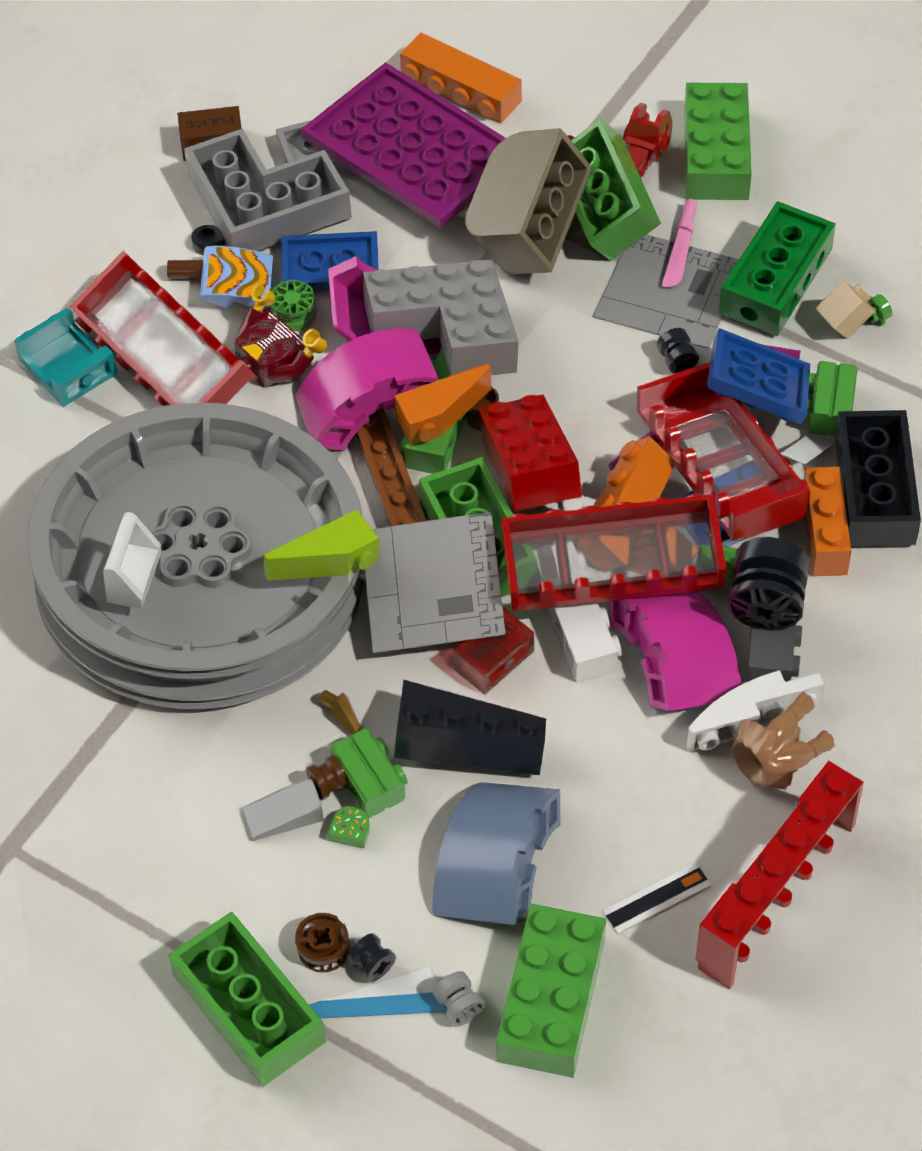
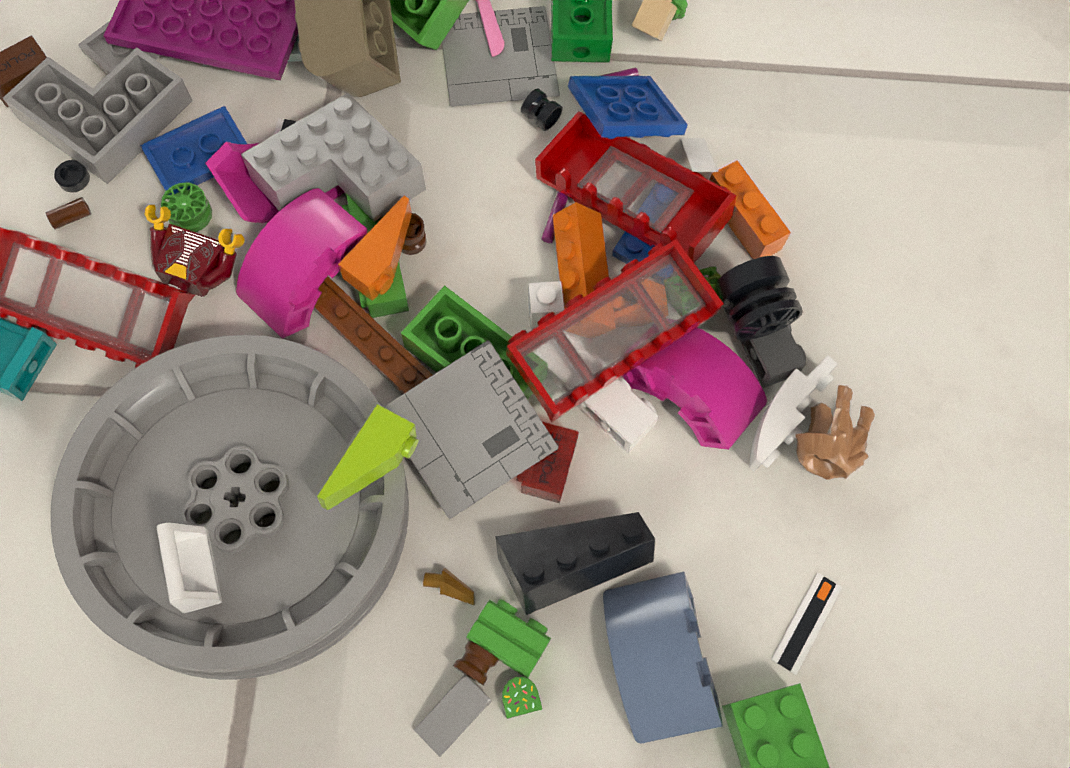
camera: 35 degrees left, 15 degrees up
slope [200,246,273,311] -> none
red brick [478,394,582,511] -> none
red window [695,760,864,990] -> none
bright green brick [805,361,858,436] -> none
black brick [834,410,921,546] -> none

